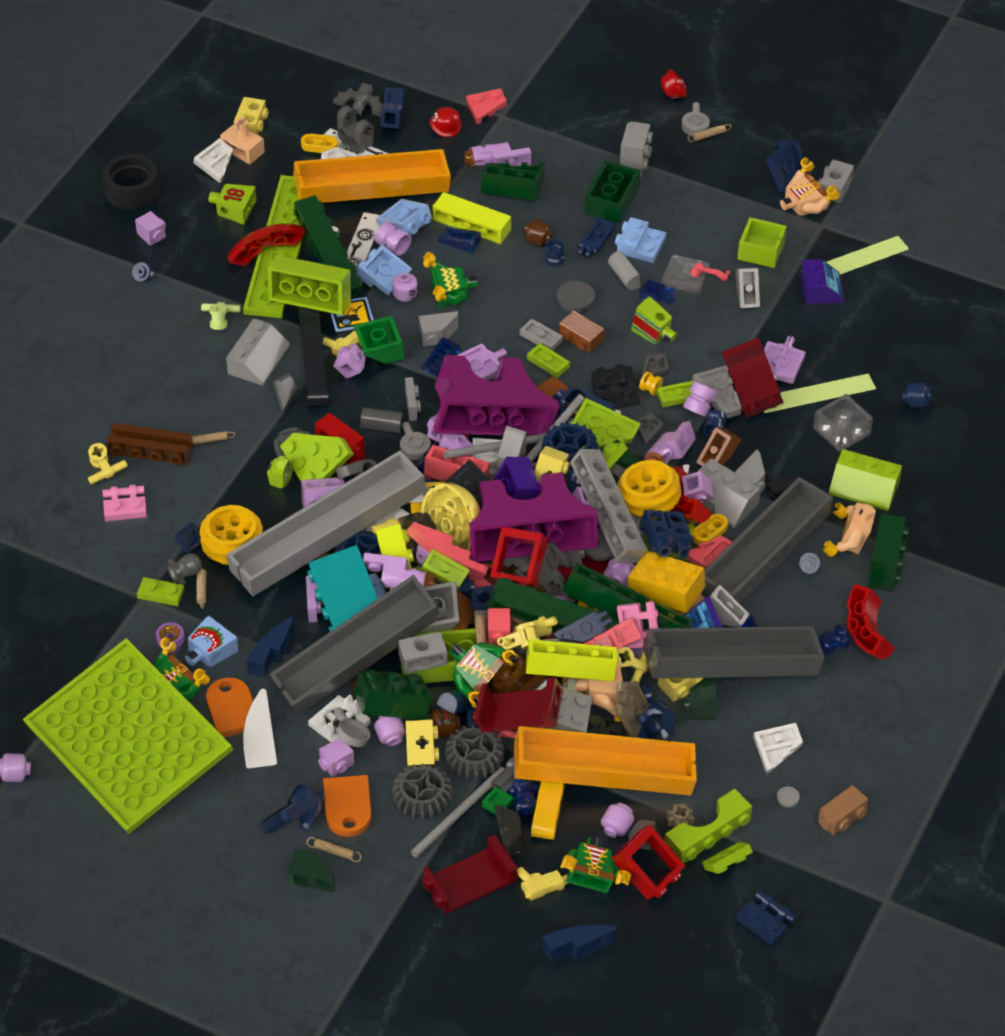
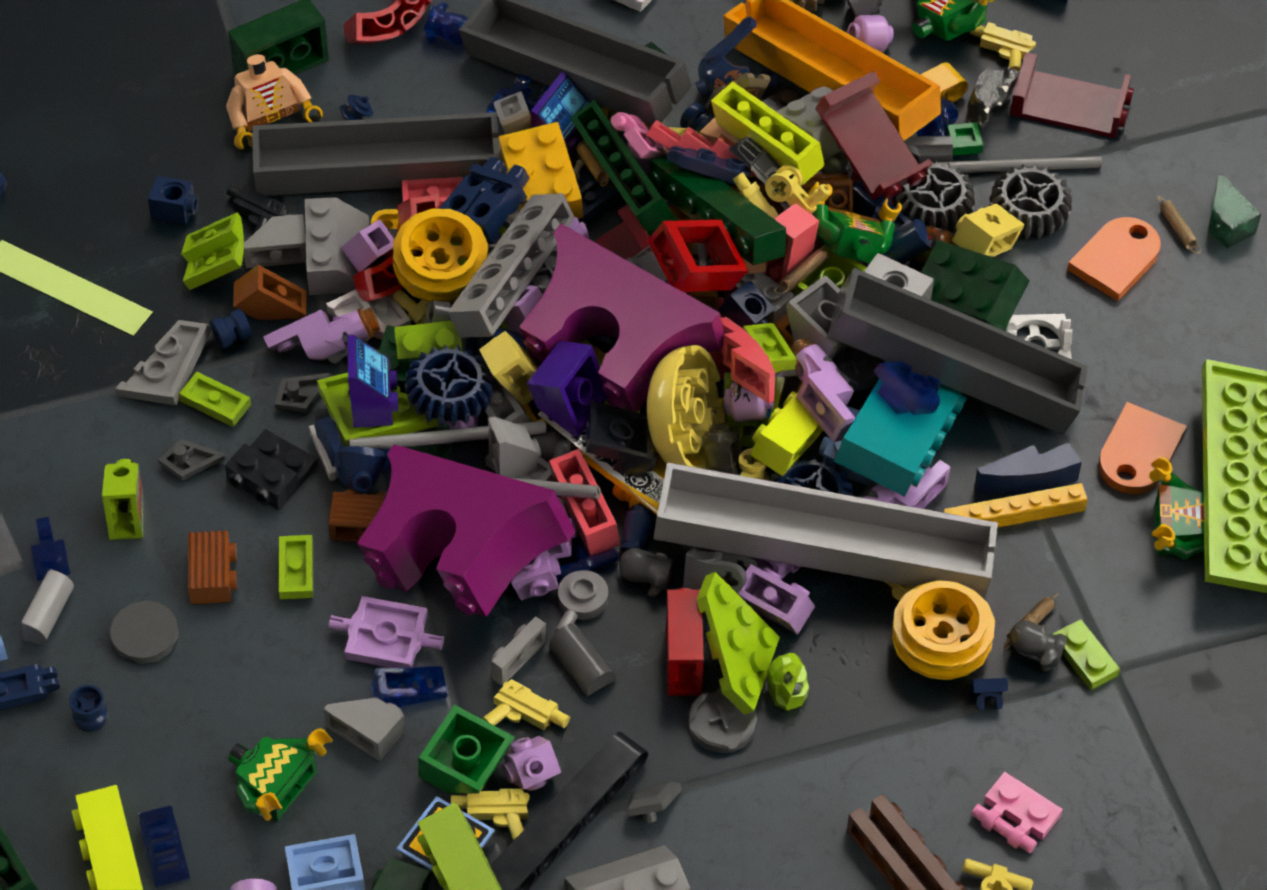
camera: 135 degrees left, 5 degrees up
piece [156,622,185,654] -> none
light blue torso [185,616,239,667] -> none
tan piece [192,431,235,445] -> none
white sticker [243,689,277,768] -> none
dark blue piece [261,785,325,833] -> none
lavender brick [318,738,354,777] -> none
light grey piece [334,708,370,747] -> none
lavender head [392,273,418,302] -> none
light grey plate [520,318,563,351] -> none
reddish brown head [523,219,553,247] -> none
yellow wheel [639,371,663,396] -> none
lavender wheel [683,381,718,417] -> none
dark red panel [721,337,784,418] -> none
lavender plate [764,336,806,384] -> none
clear brick [813,394,873,452] -> none
lime slope [829,449,902,511] -> none
none -> dark blue brick [147,175,198,225]
none -> lime slope [181,212,244,290]
none -> dark purple slope [347,335,399,428]
none -> light yellow piece [482,679,570,730]
none -> clear blue plate [874,361,940,415]
none -> yellow piece [943,483,1088,528]

